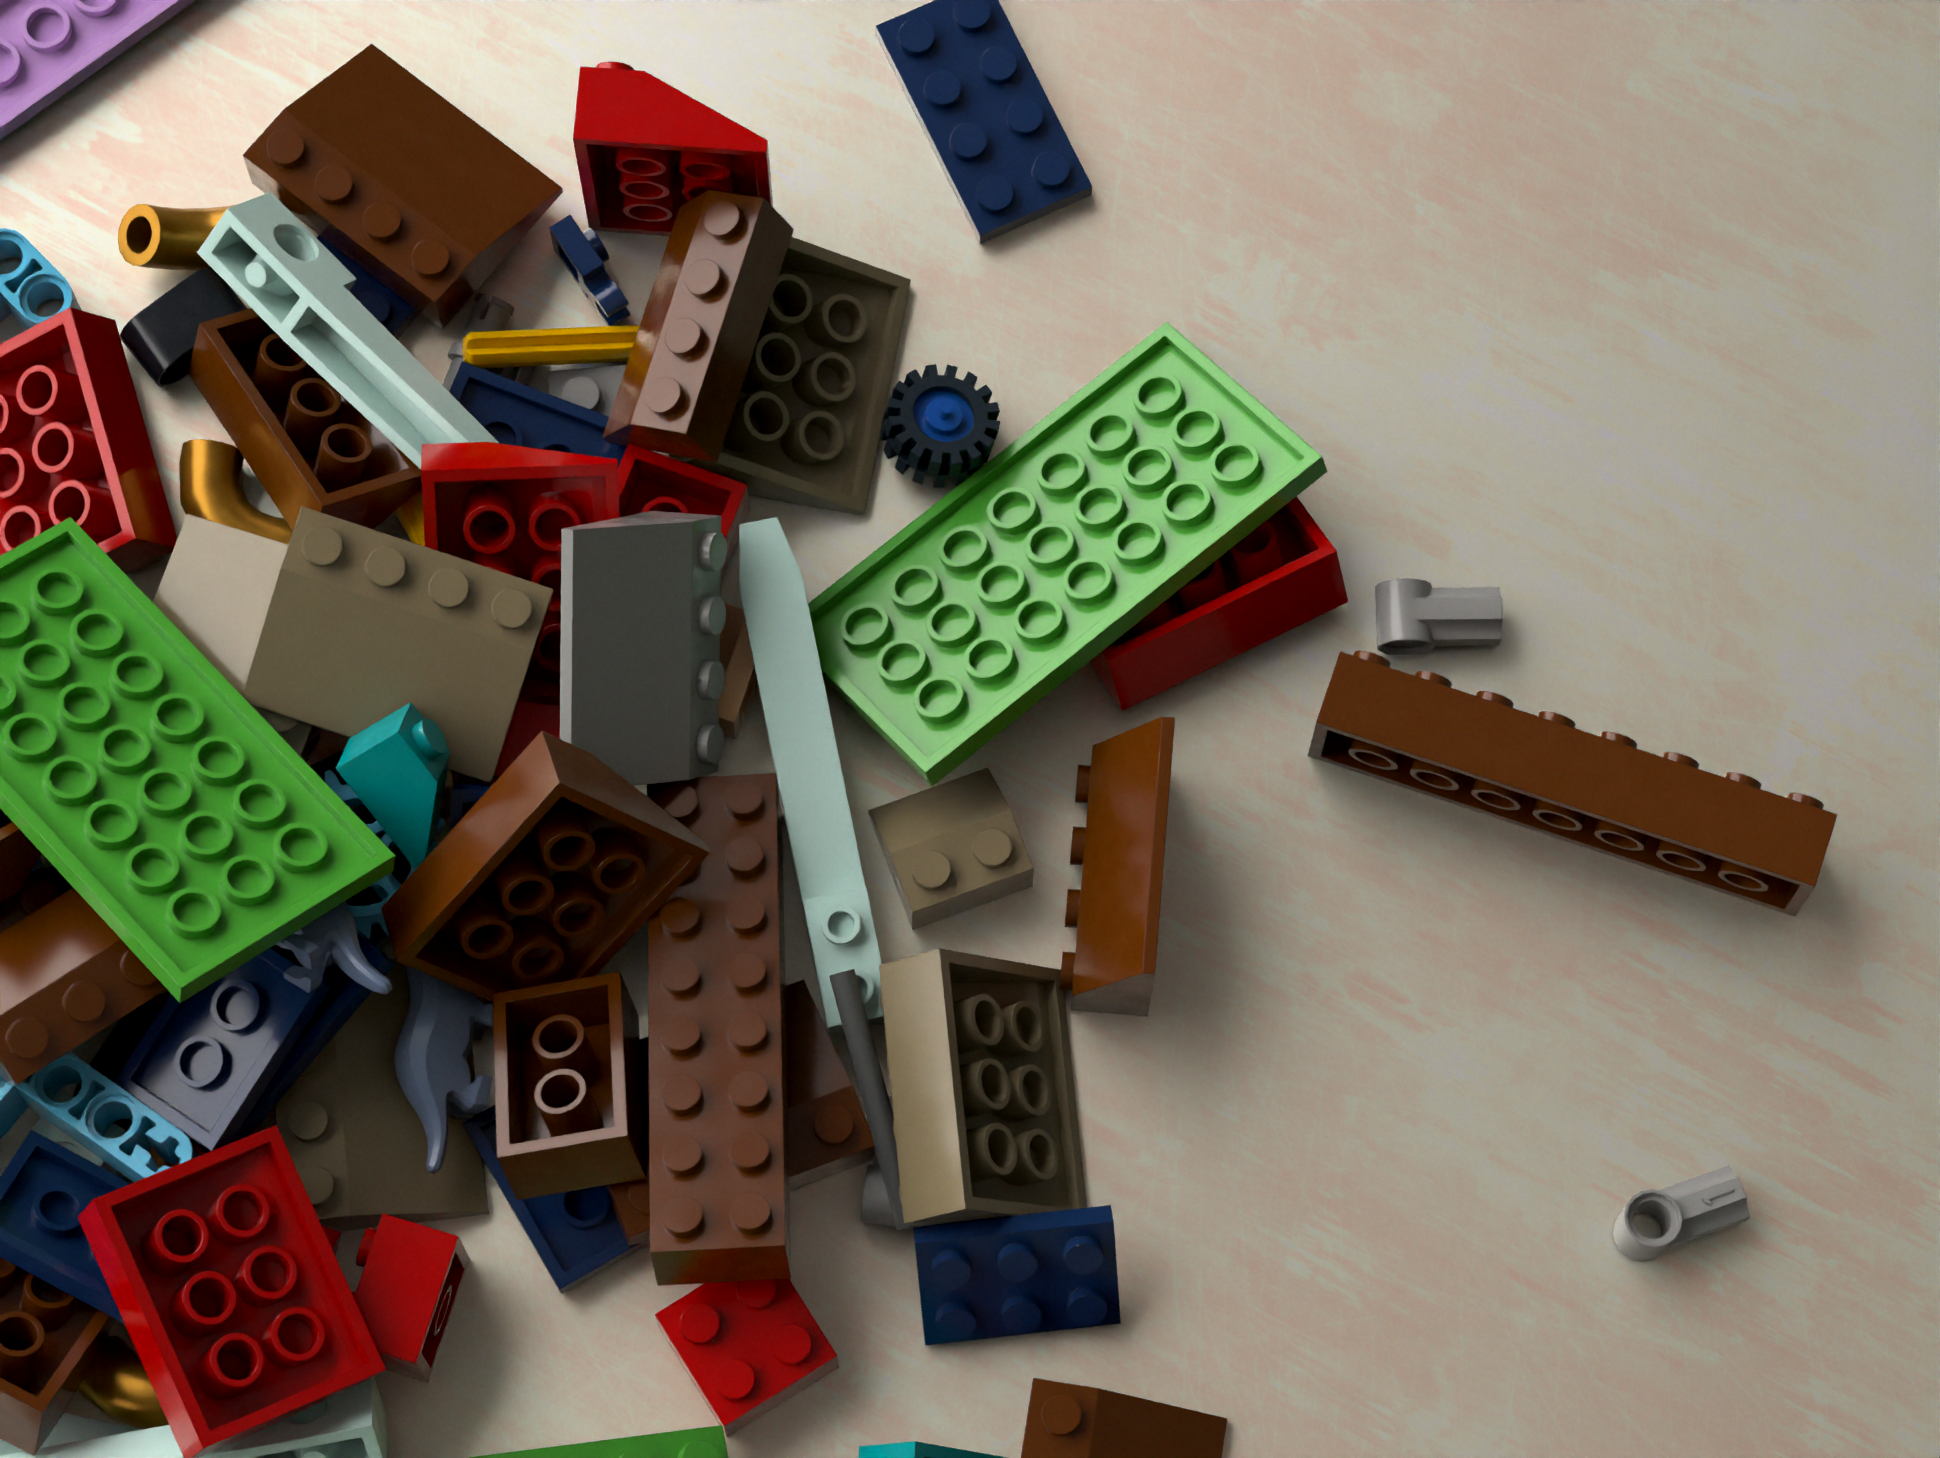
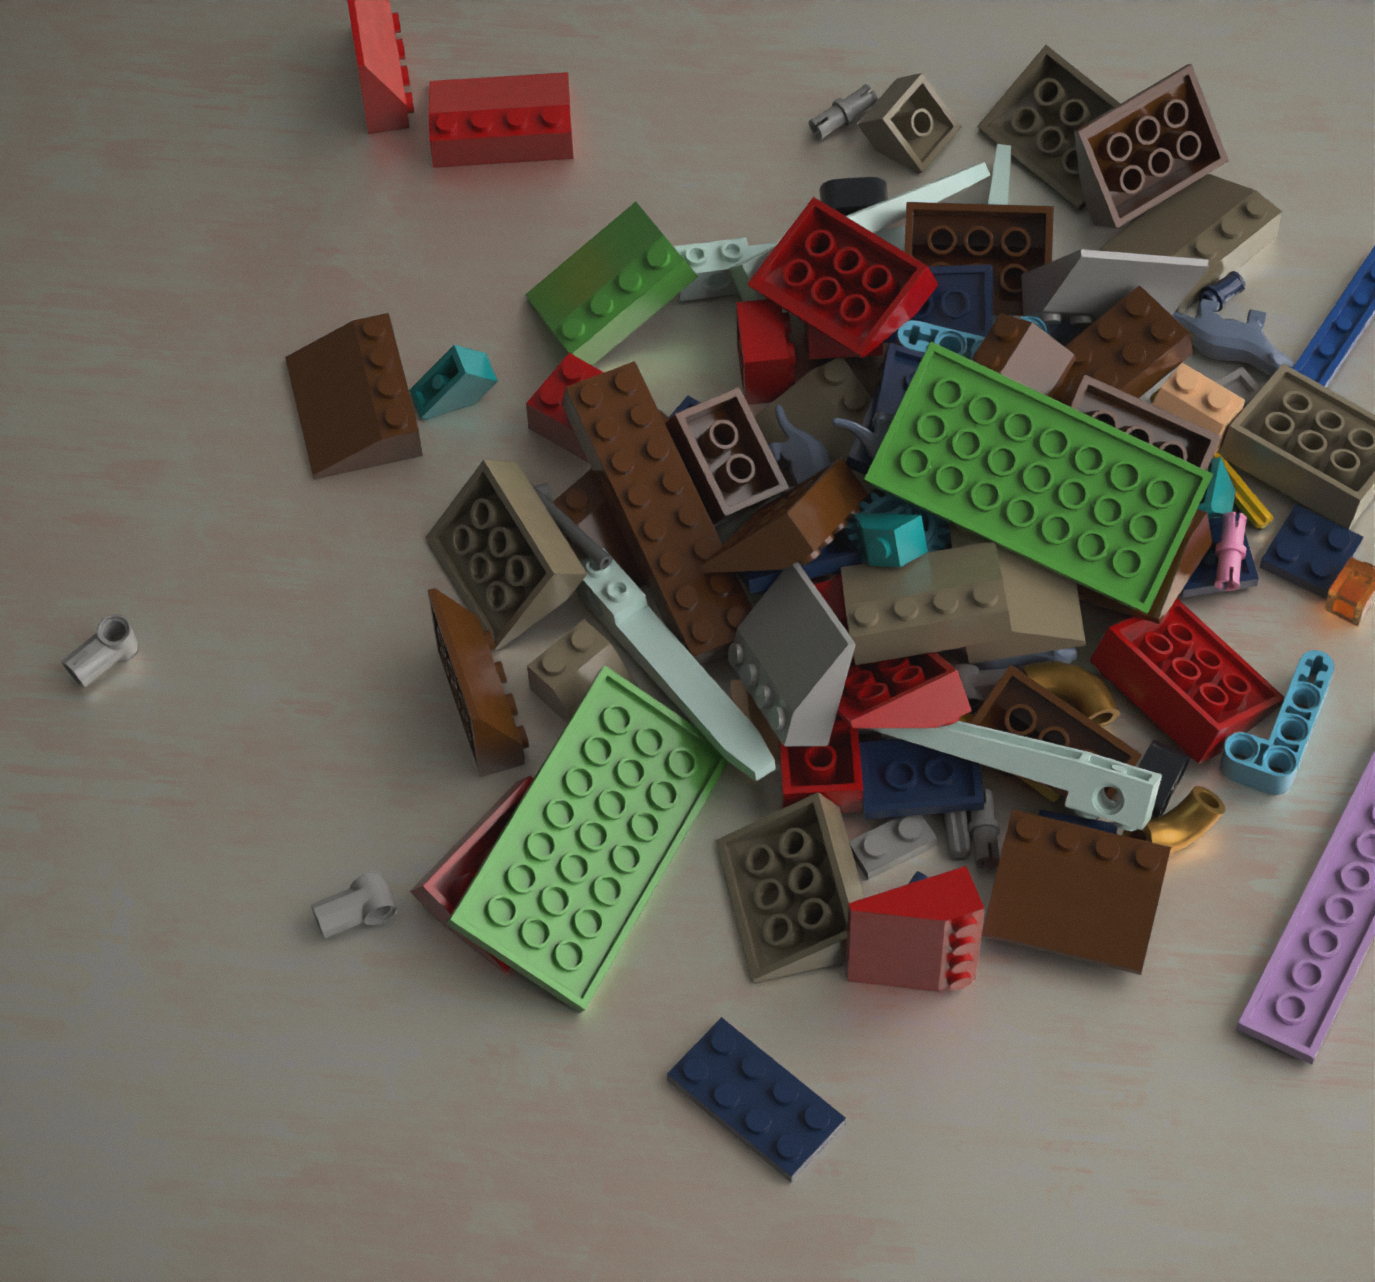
camera: 160 degrees right, 15 degrees down
yellow axle [462,325,639,368] -> none
reddish brown slope [602,190,794,462] -> none
black wheel [880,364,1000,488] -> none
dark blue plate [913,1205,1121,1346] -> none
reddish brown brick [1308,651,1838,917] -> none

